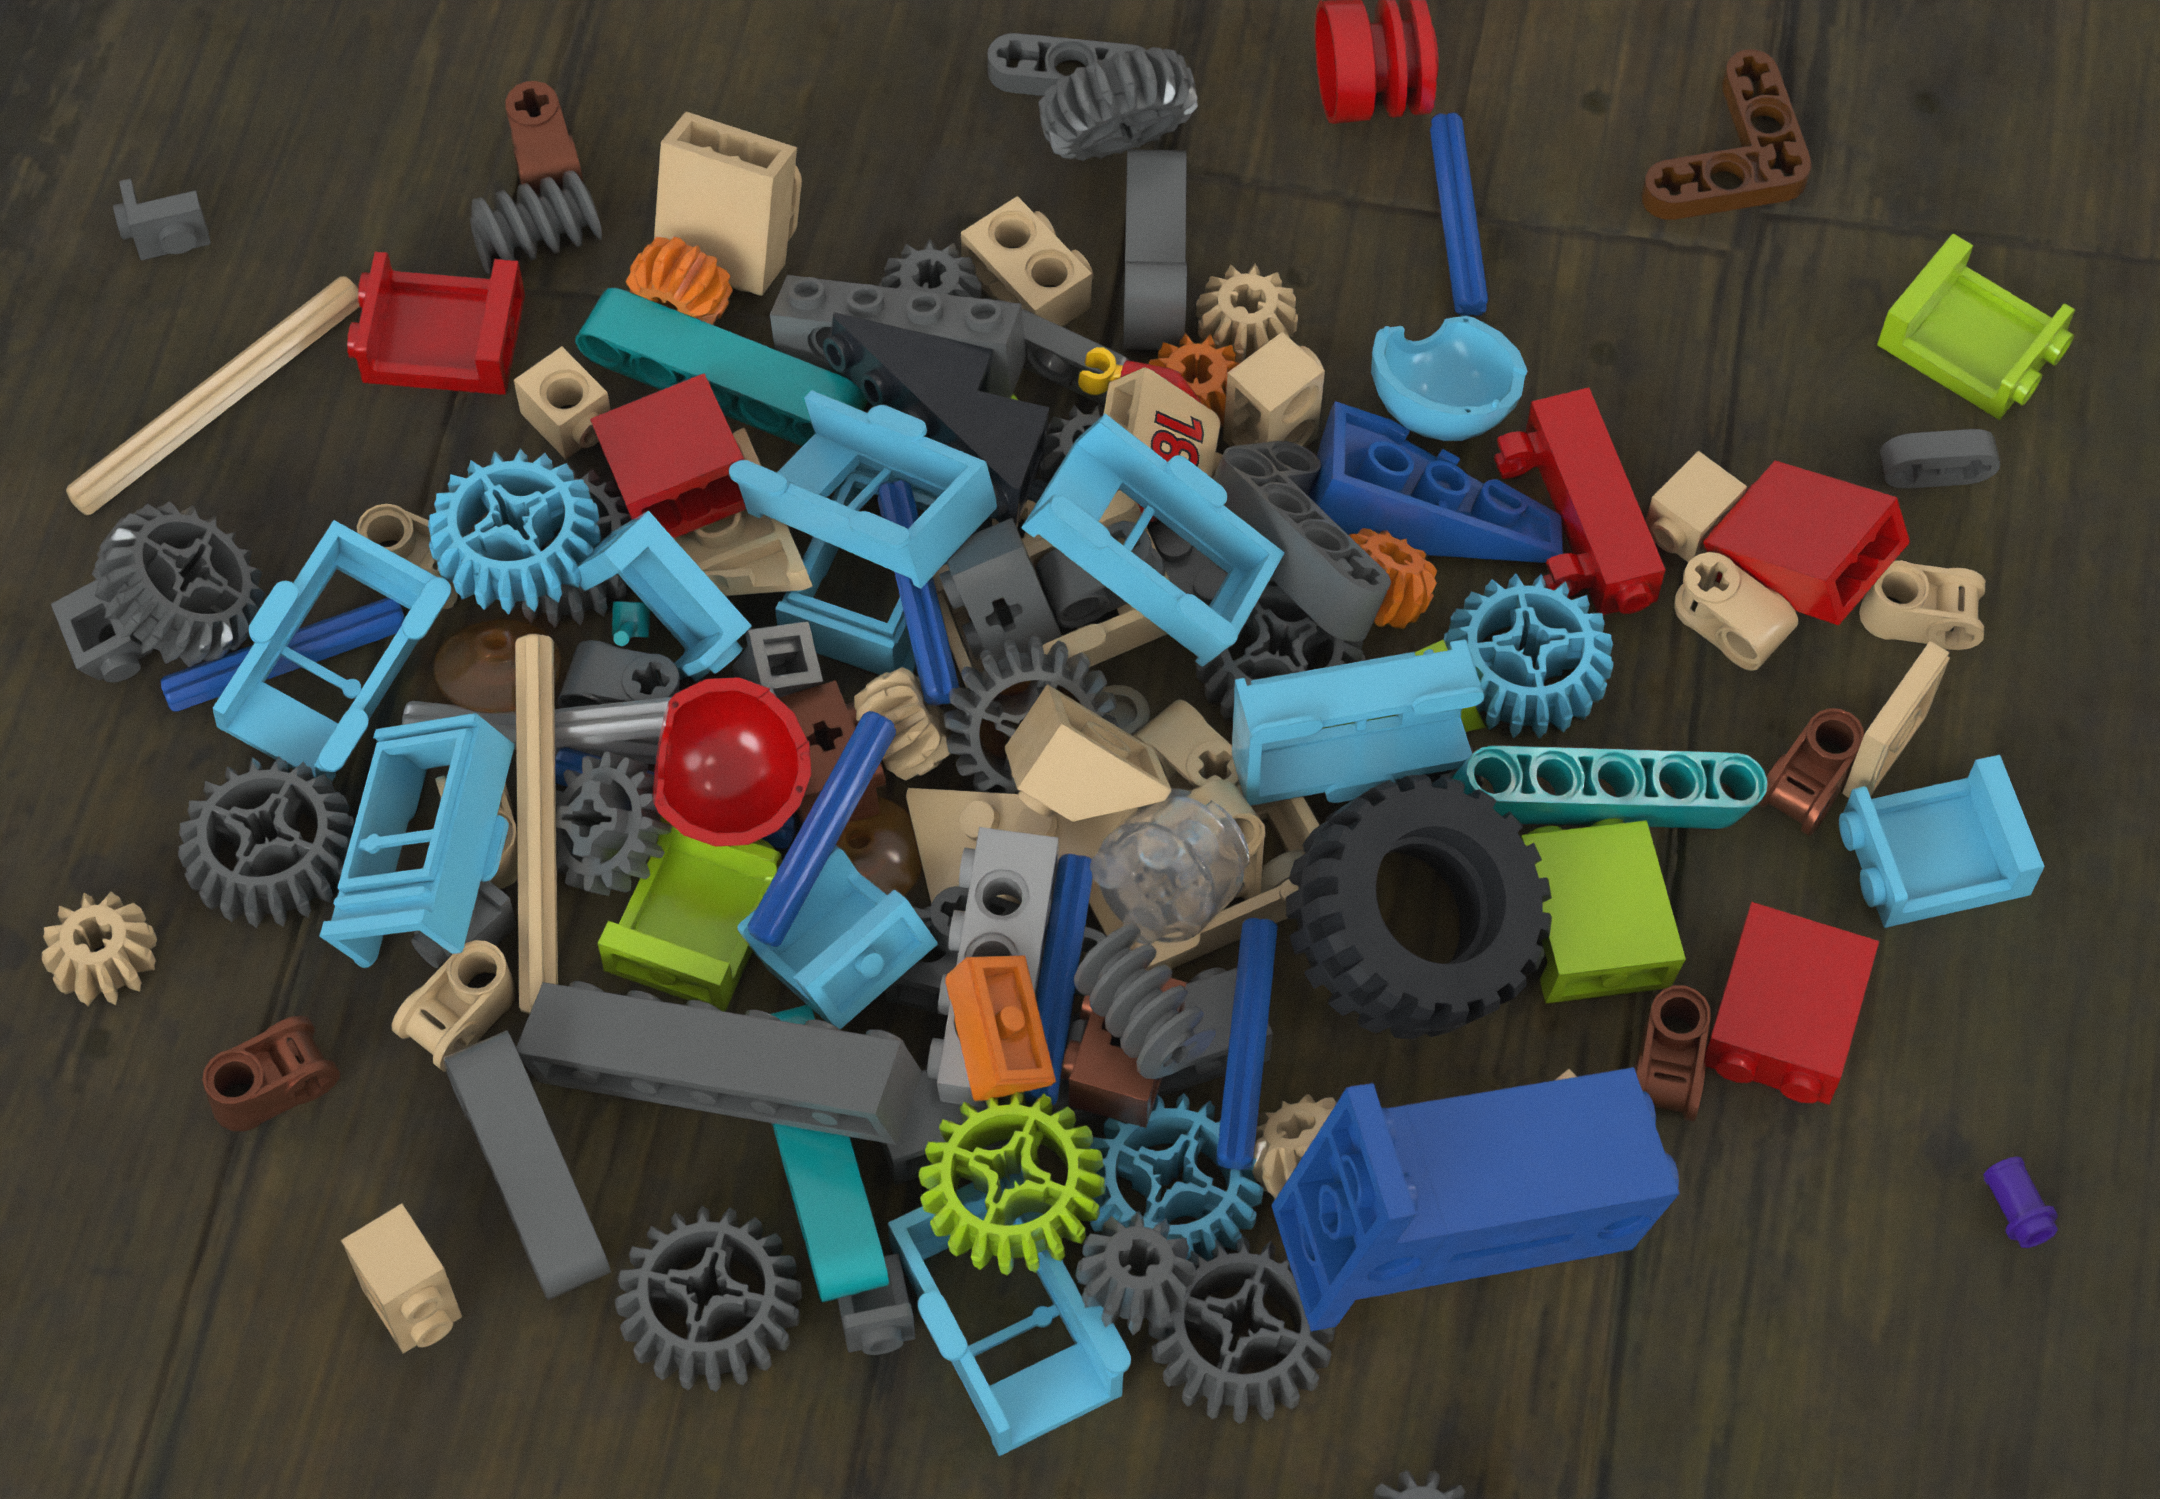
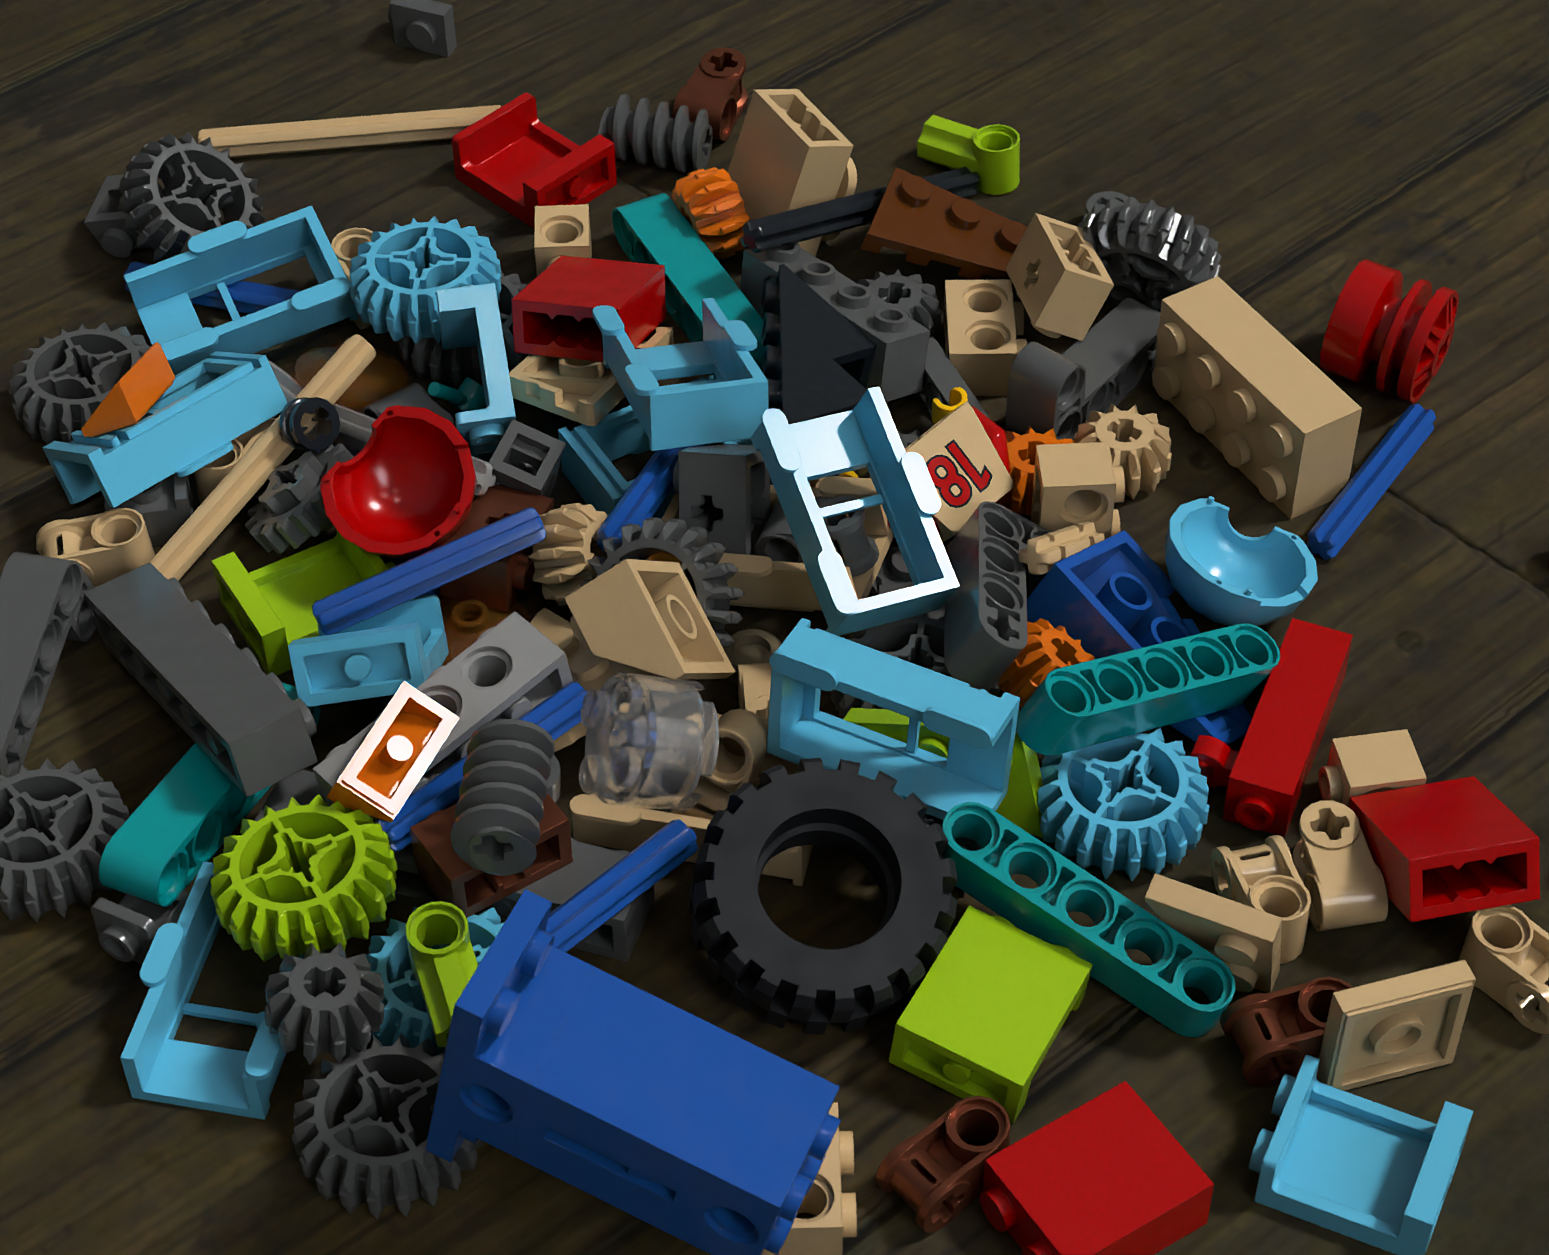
camera: 40 degrees right, 15 degrees down
none -> orange slope [81,342,176,438]
none -> black bush [279,397,340,450]
none -> lime piece [405,901,478,1047]
none -> black axle [741,167,980,253]
none -> reddish brown wing [860,167,1027,291]
none -> lime piece [917,115,1020,195]
none -> tan brick [1005,213,1114,341]
none -> teal beam [1016,623,1280,756]
none -> tan axle [1019,521,1105,575]
none -> tan wing [1145,873,1283,993]
none -> tan brick [1152,276,1362,520]
none -> tan piece [1211,835,1311,964]

